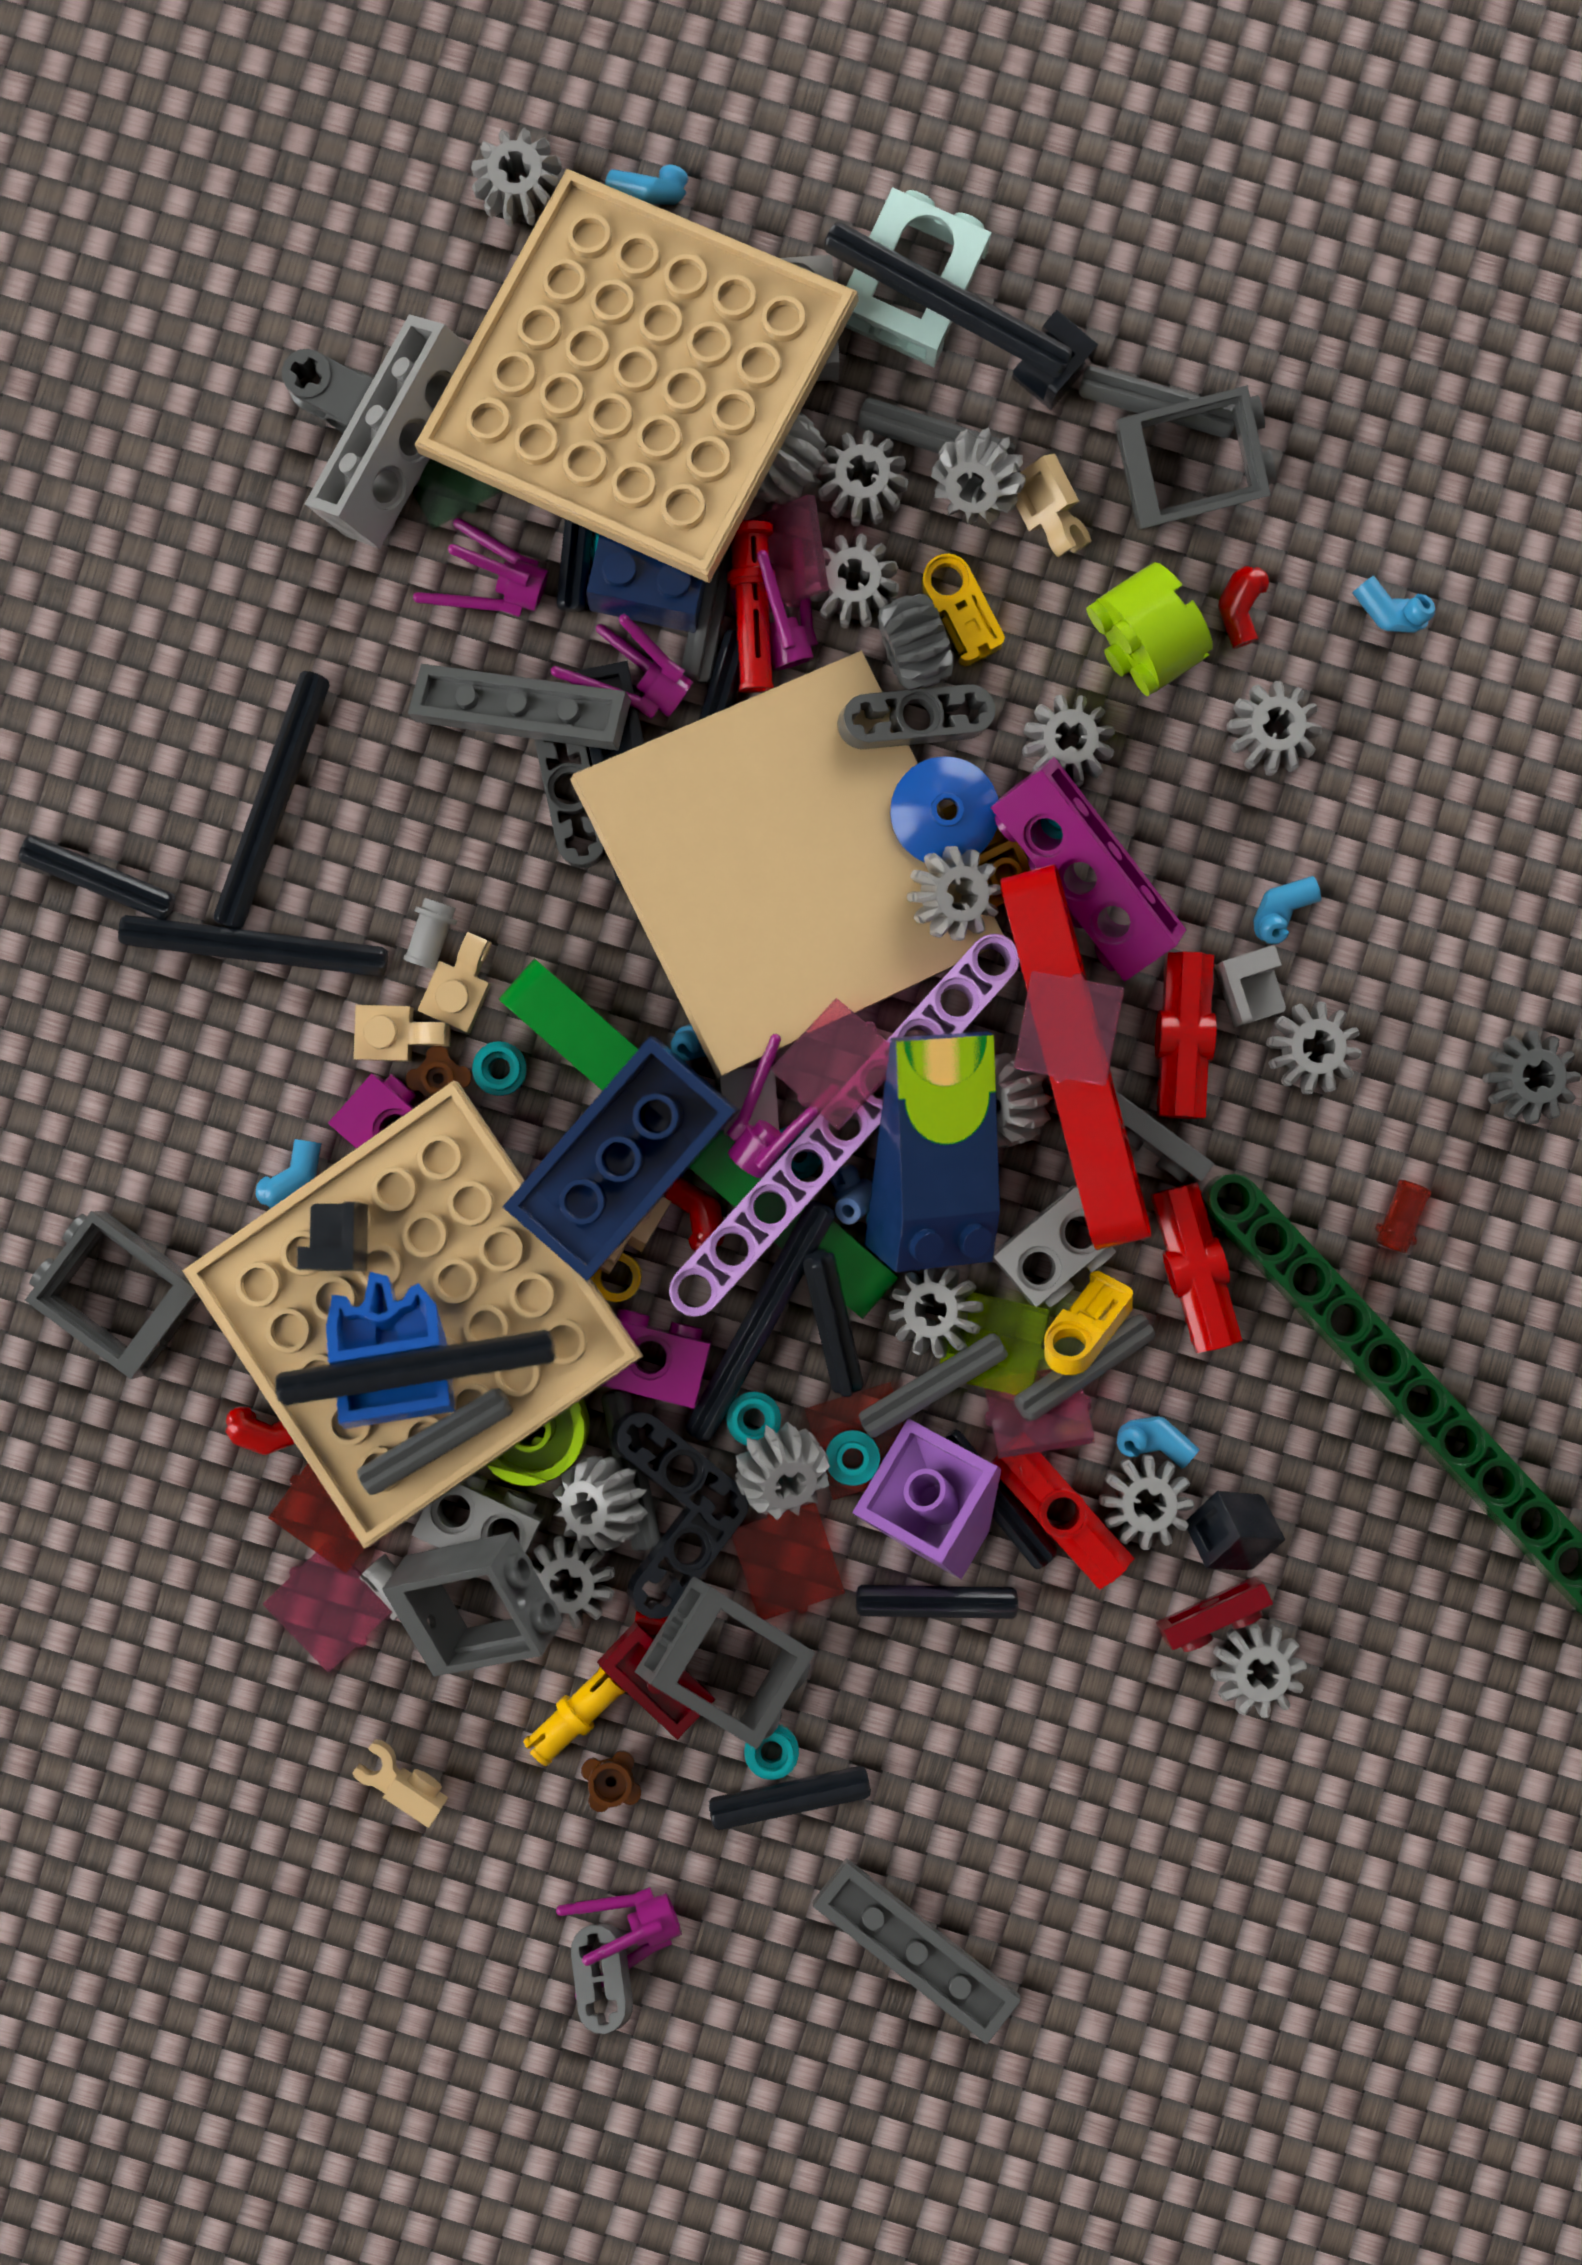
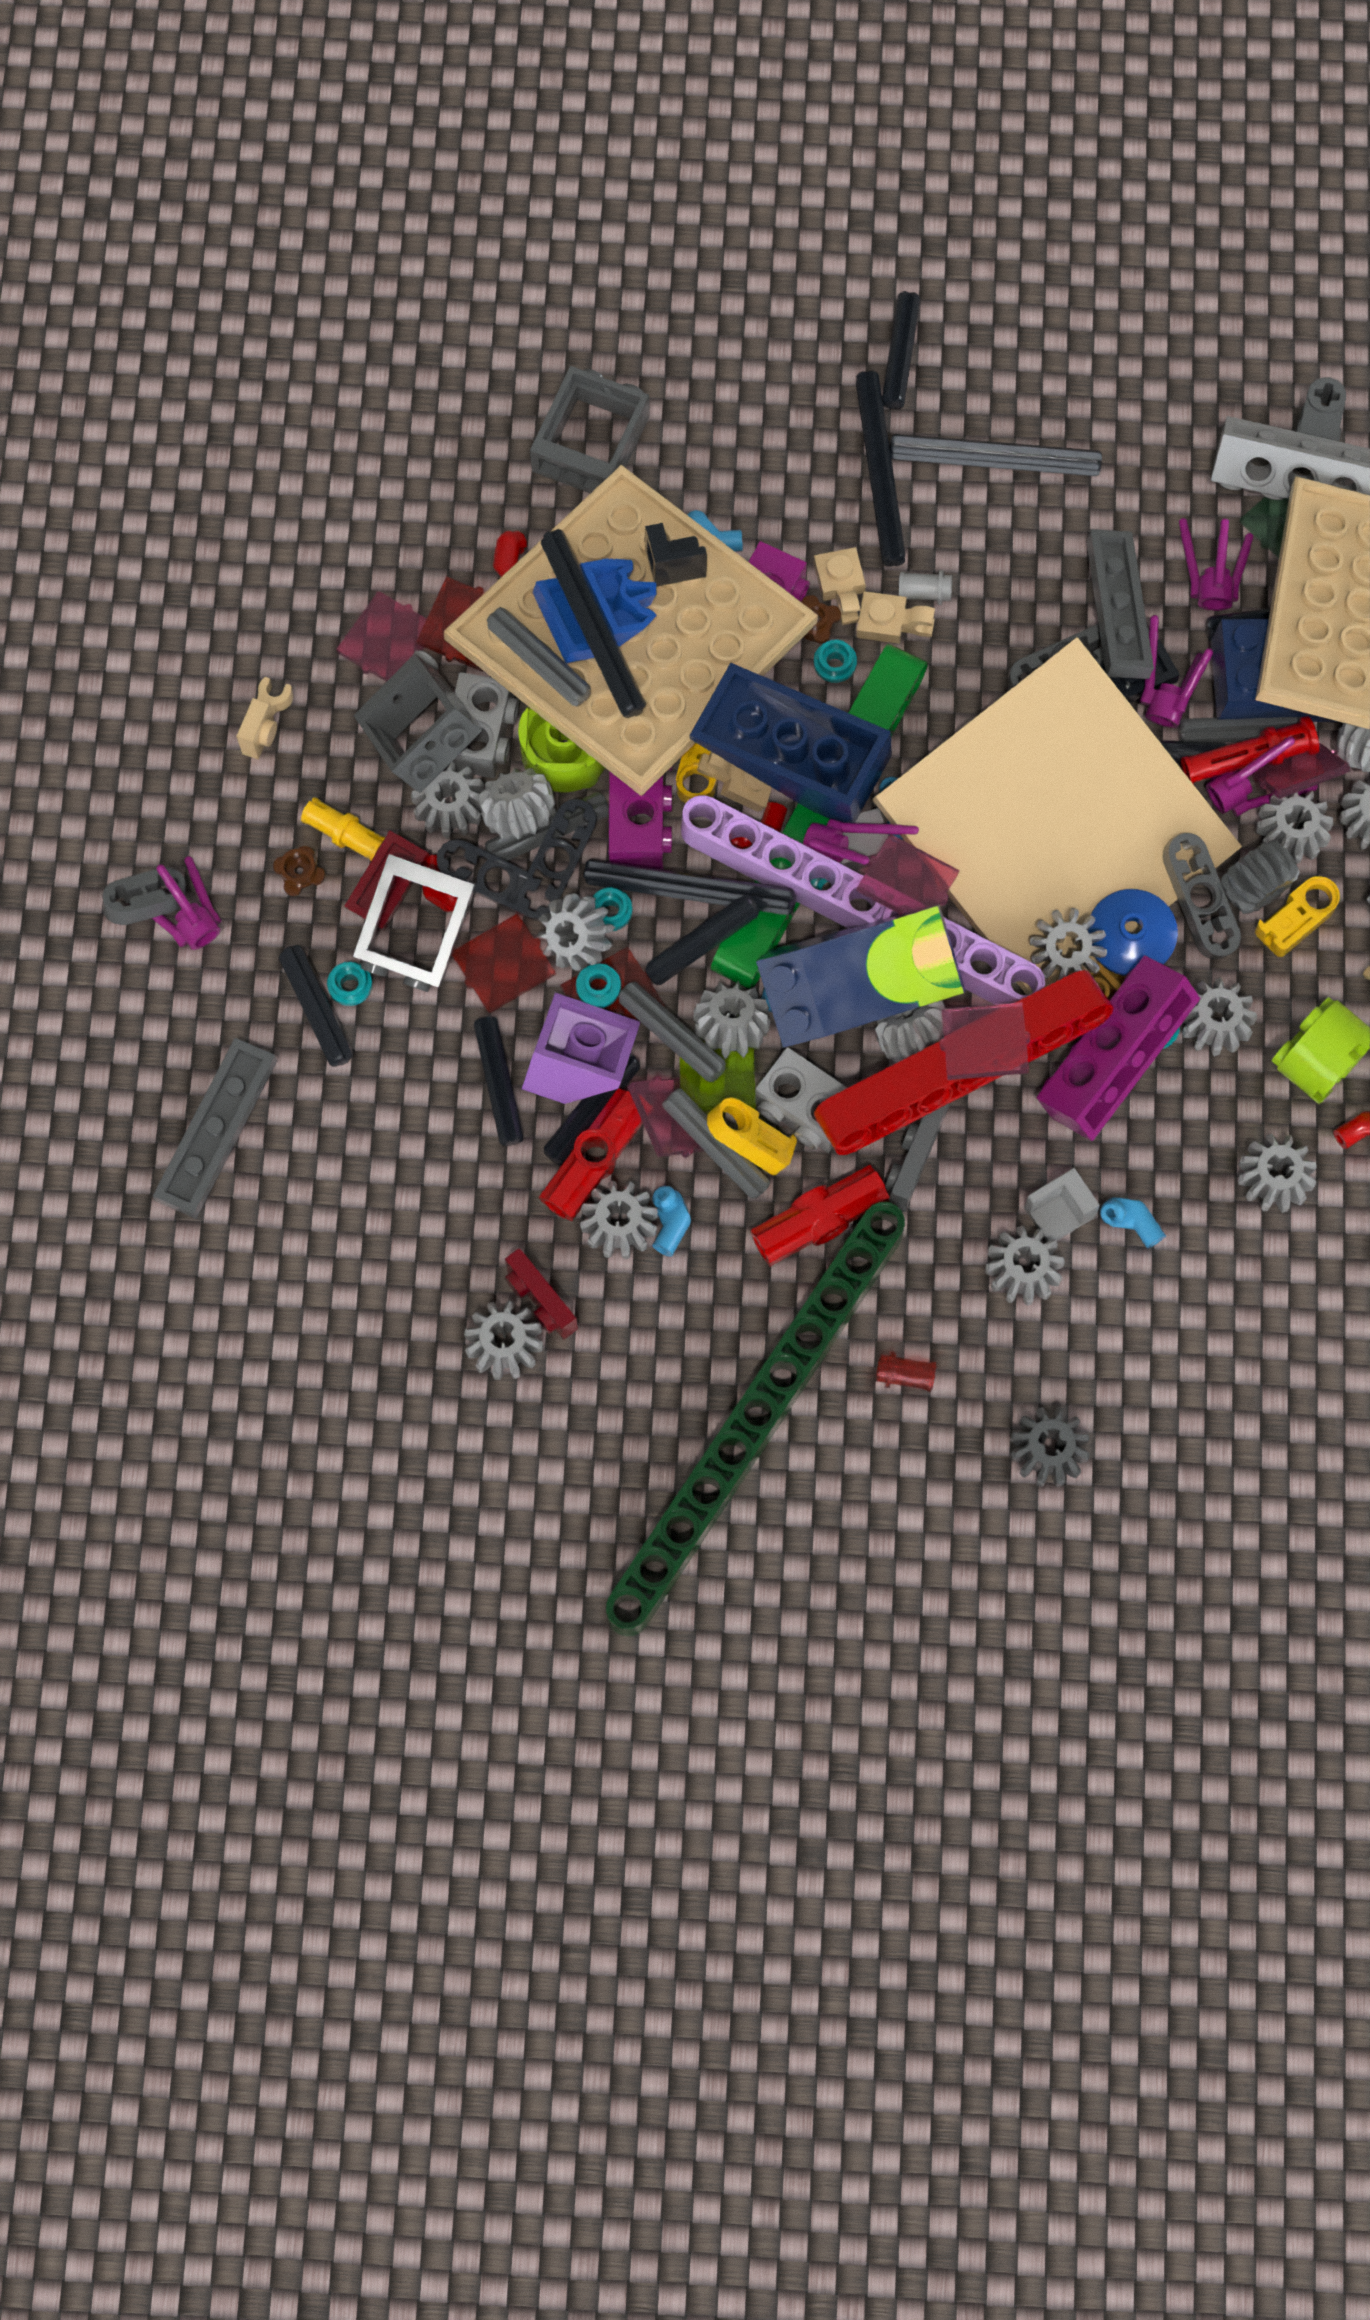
camera: 75 degrees right, 15 degrees down
medium blue arm [829,1164,872,1225] -> none
red piece [1154,951,1217,1119] -> none
black panel [1186,1491,1286,1571] -> none

